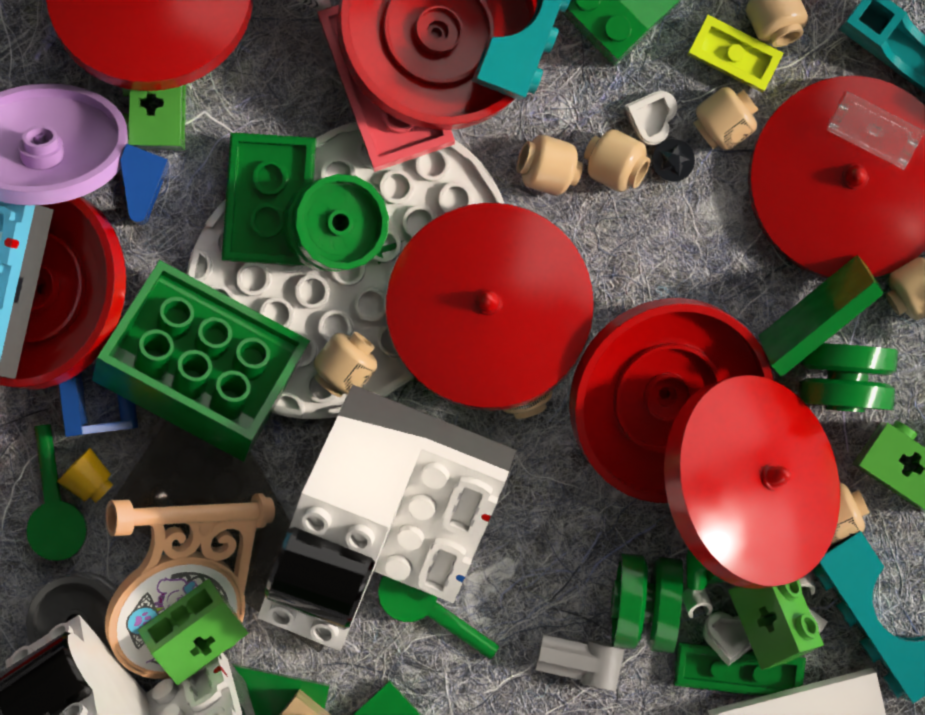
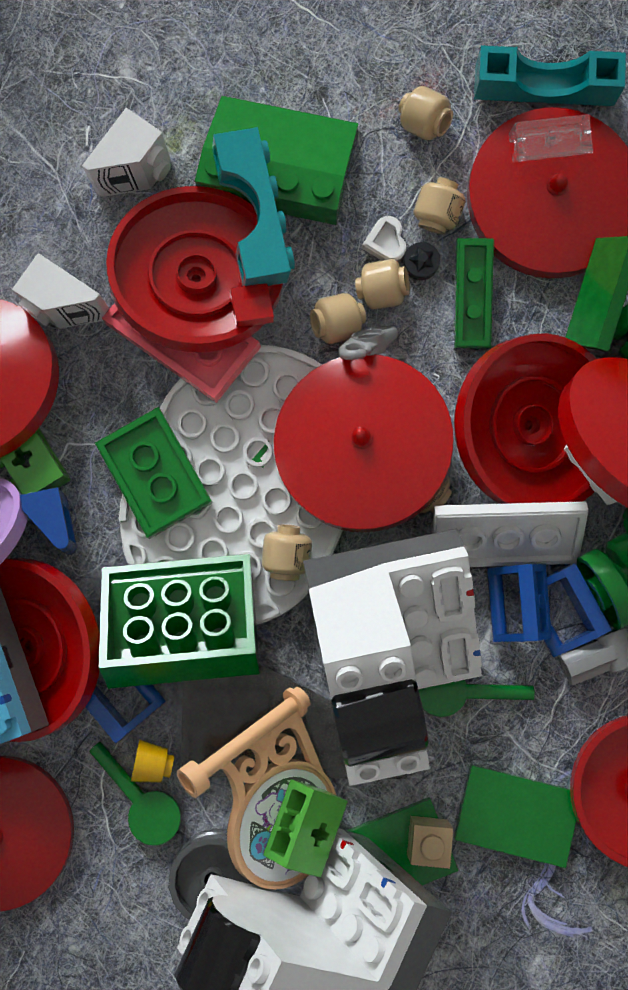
camera: 30 degrees left, 5 degrees down
green wheel [283,174,389,272] -> none
neon yellow plate [687,15,784,93] -> none
none -> red tile [230,283,274,327]
none -> light grey piece [339,326,398,360]
none -> white tile [432,501,589,567]
none -> green tile [454,238,494,349]
none -> blue tile [487,564,552,642]
none -> blue tile [518,563,612,657]

